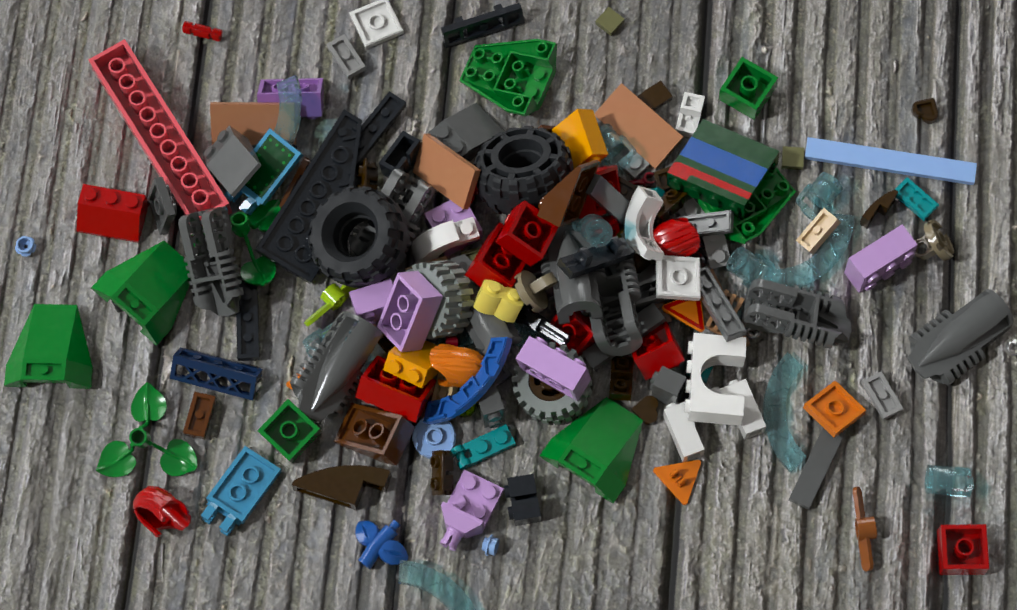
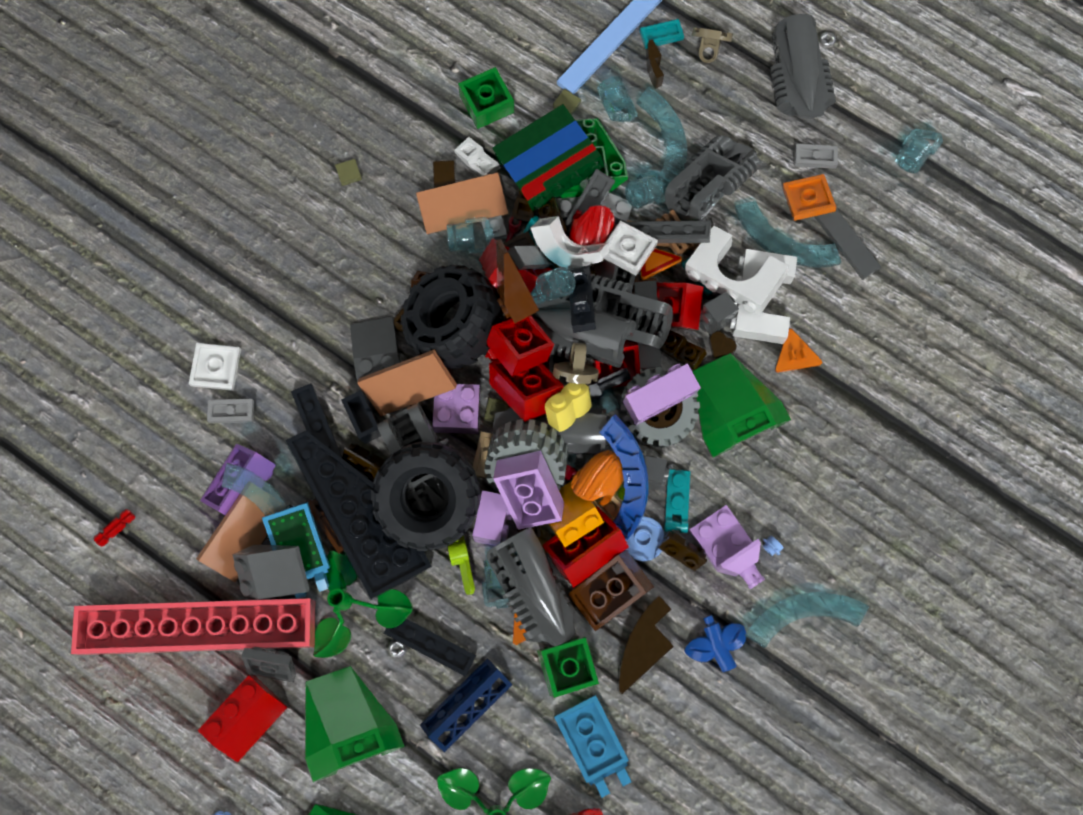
camera: 65 degrees left, 5 degrees up
dark grey connector [178,206,244,317] -> none
reddish brown plate [183,391,217,440] -> none
white arch [411,217,480,264] -> none
black hinge [441,3,525,48] -> none
green wedge [459,39,557,116] -> none
black piece [504,474,541,526] -> none
light orange brick [552,109,608,169] -> none
tan plate [796,208,841,255] -> none
lavender brick [844,224,918,293] -> none
dark orange piece [853,487,877,572] -> none
red brick [937,524,989,575] -> none

